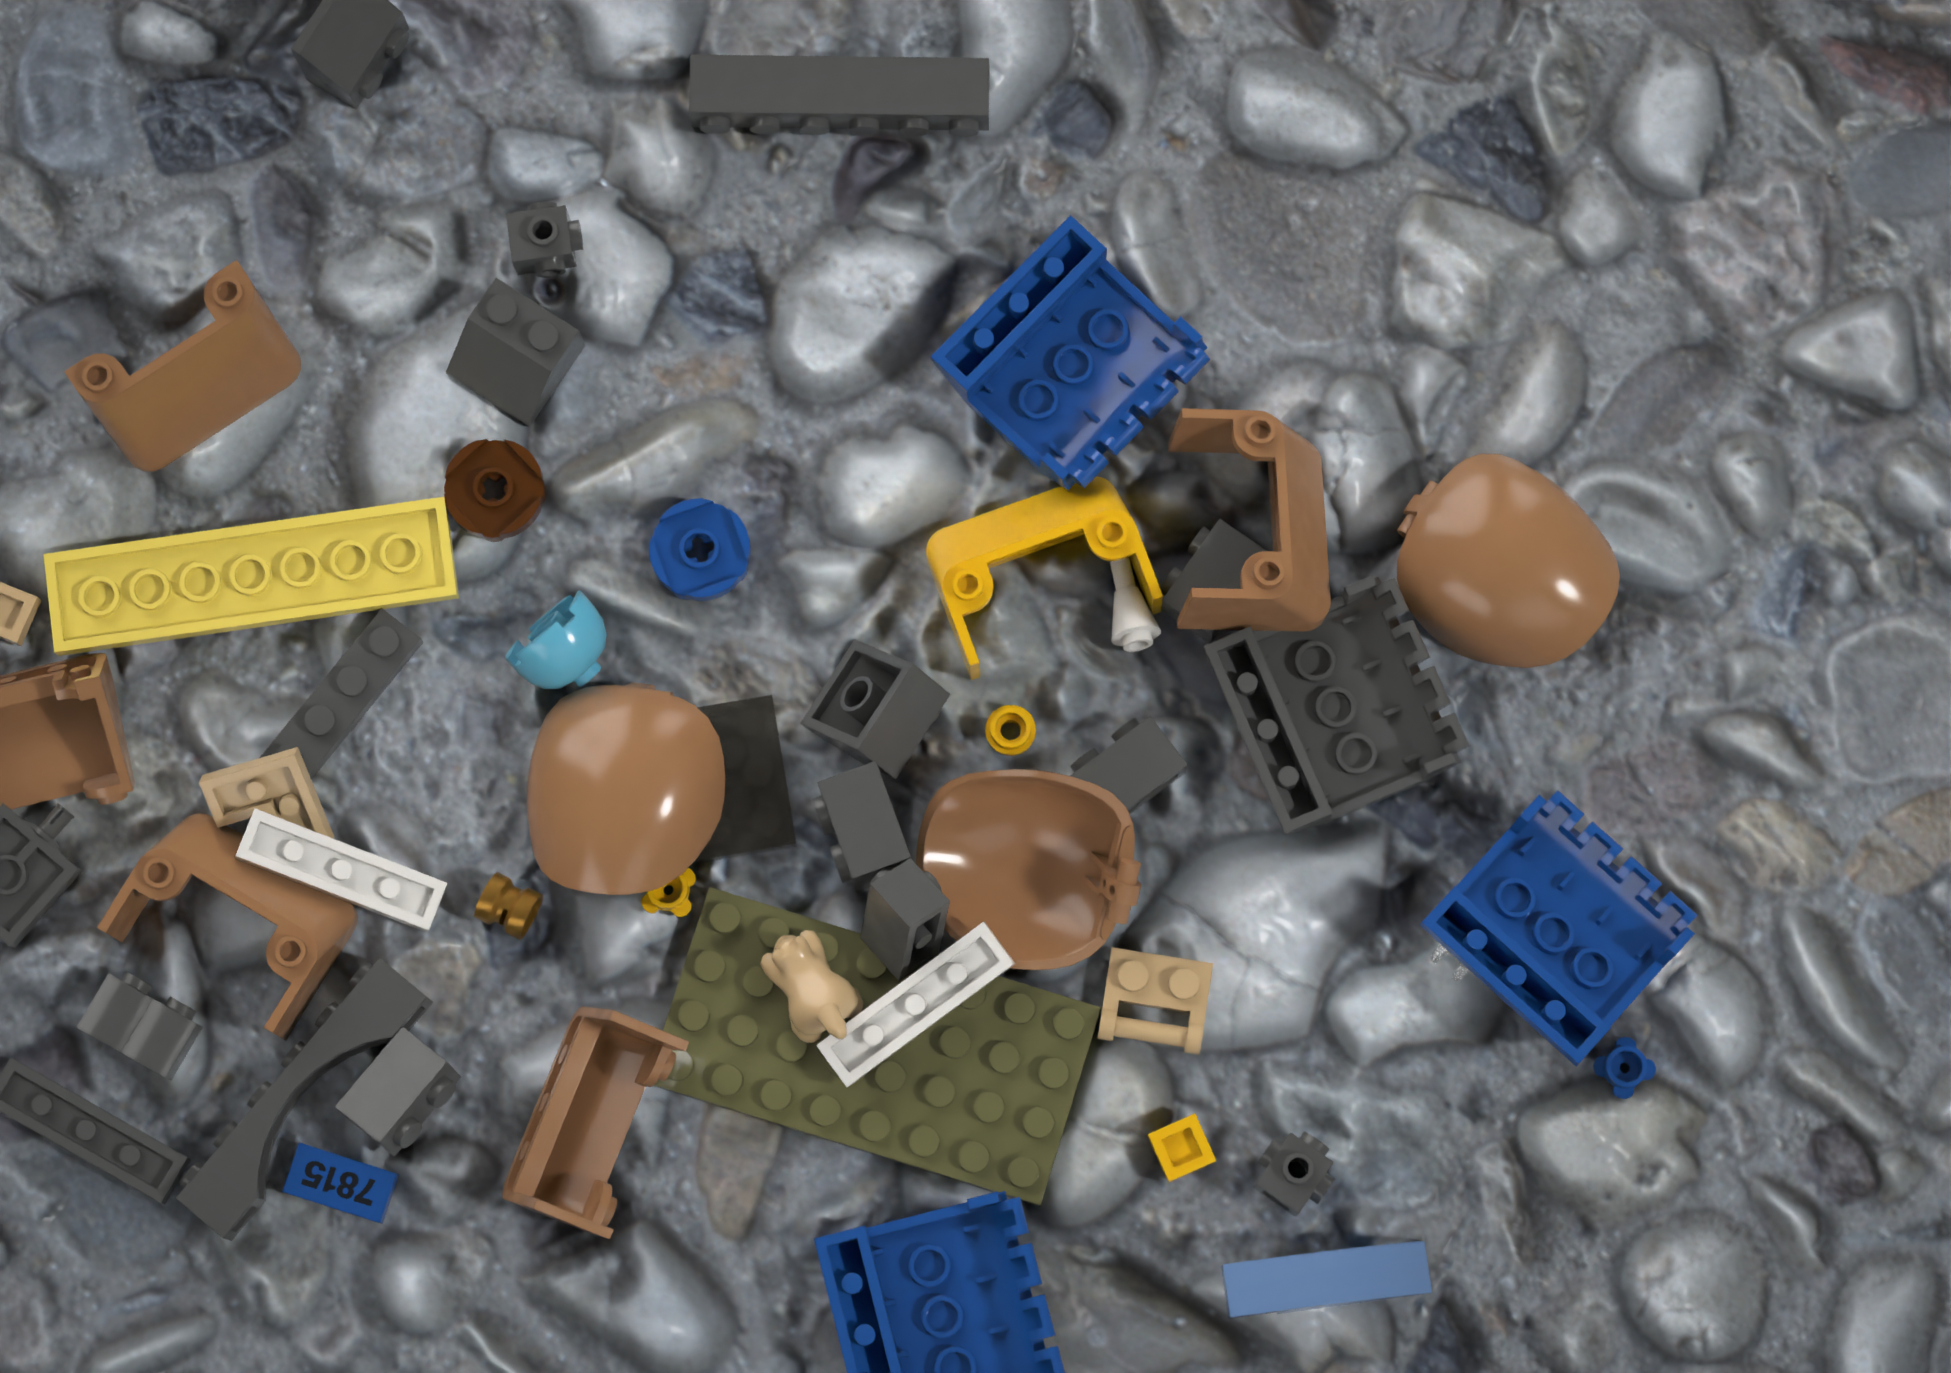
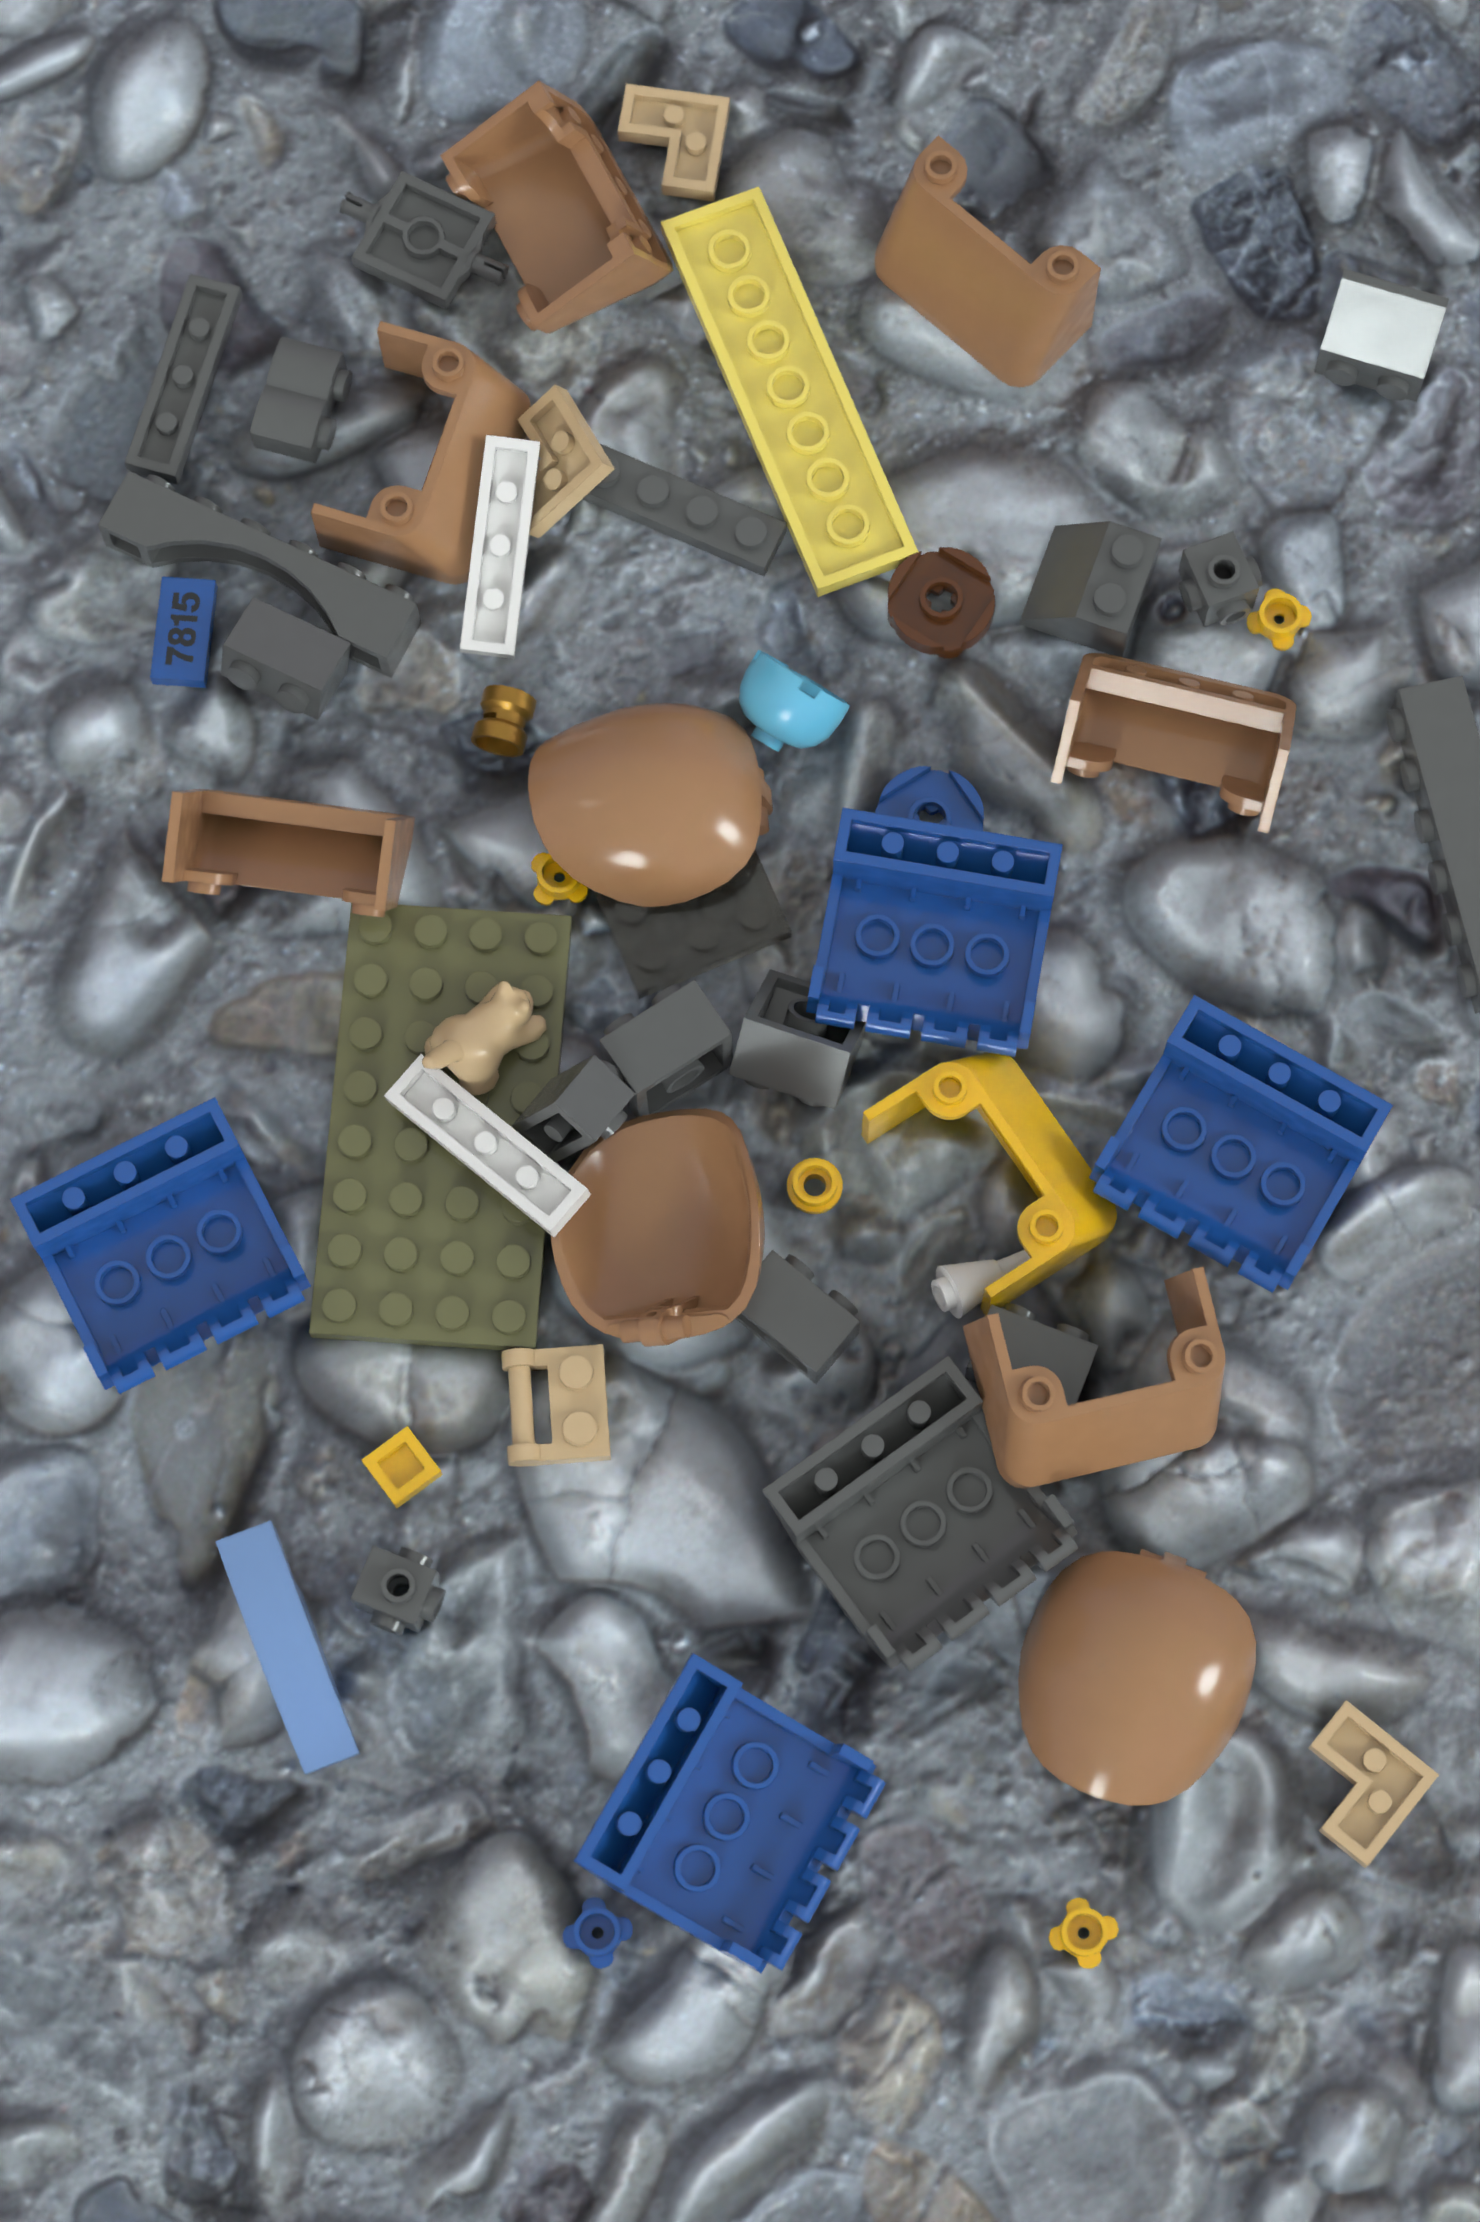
camera: 75 degrees right, 5 degrees down
none -> blue slope [806,808,1063,1057]
none -> yellow plate [1049,1898,1119,1969]
none -> medium nougat windscreen [1051,653,1297,833]
none -> yellow plate [1246,589,1312,651]
none -> tan plate [1308,1700,1439,1868]

